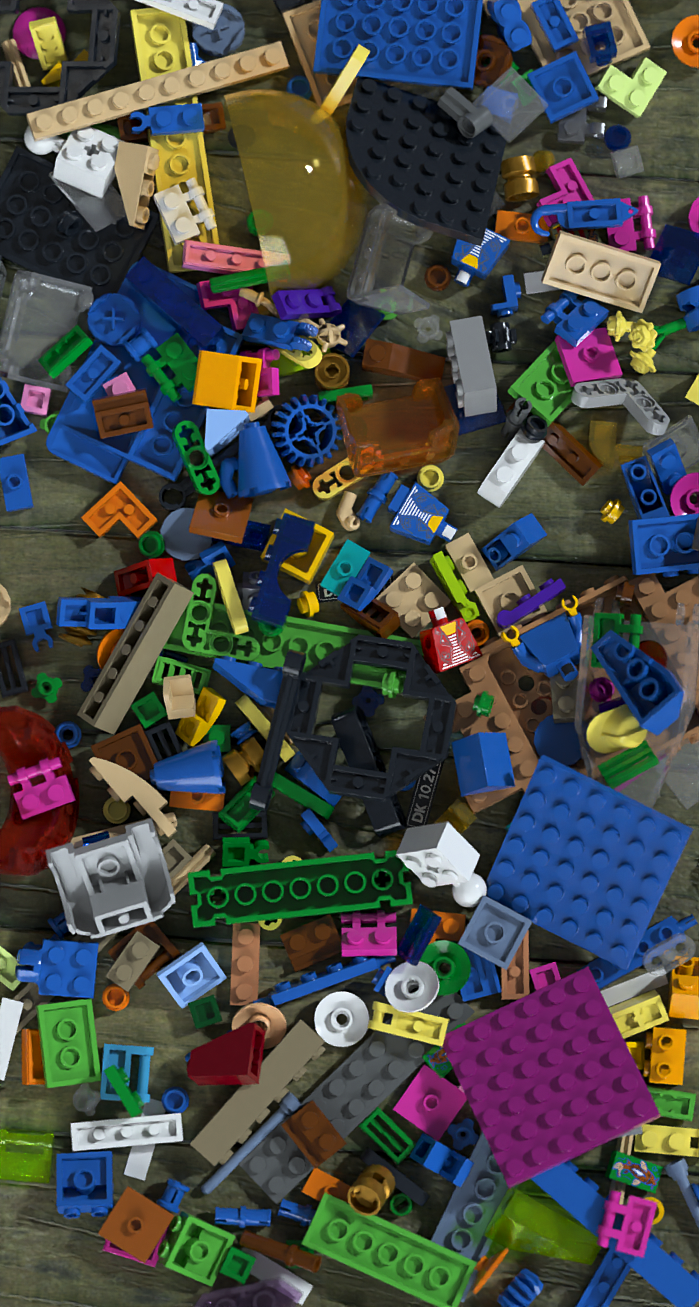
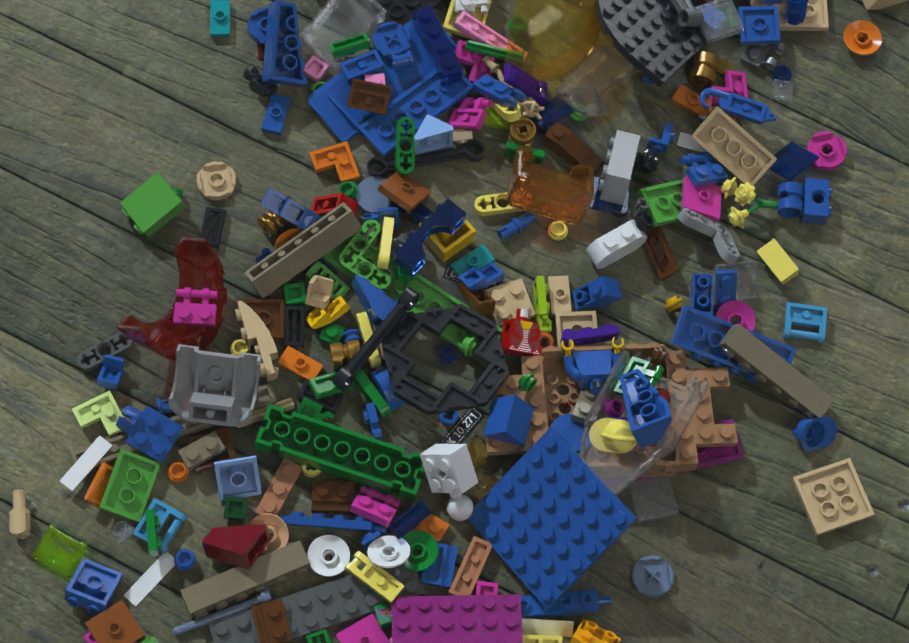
camera: 15 degrees right, 15 degrees down
blue plate [19,601,54,652] -> none
green plate [31,673,62,703] -> none
blue plate [54,721,82,749] -> none
white plate [71,1113,183,1151] -> none
green plate [141,333,198,403] -> none
blue cone [149,740,226,794] -> none
blue bush [156,1178,190,1213] -> none
light orange slope [192,350,262,413] -> none
blue arm [218,457,238,499] -> none
blue cone [238,422,292,498] -> none
blue gear [270,394,343,467] -> none
orange plate [287,464,312,490] -> none
yellow plate [297,591,319,618] -> none
black beam [331,705,407,839] -> none
tan arm [336,491,360,531] -> none
blue tile [388,484,410,516] -> none
blue torso [389,482,458,545] -> none
clear plate [414,314,443,344] -> none
reddish brown plate [424,264,451,291] -> none
blue torso [451,228,510,287] -> none
sand blue plate [458,895,532,970] -> none
clear yellow brick [587,420,643,470] -> none
yellowish green plate [594,57,667,118] -> none
green tile [597,740,660,789] -> none
dark pink plate [606,196,656,253] -> none
clear plate [642,933,696,976] -> none

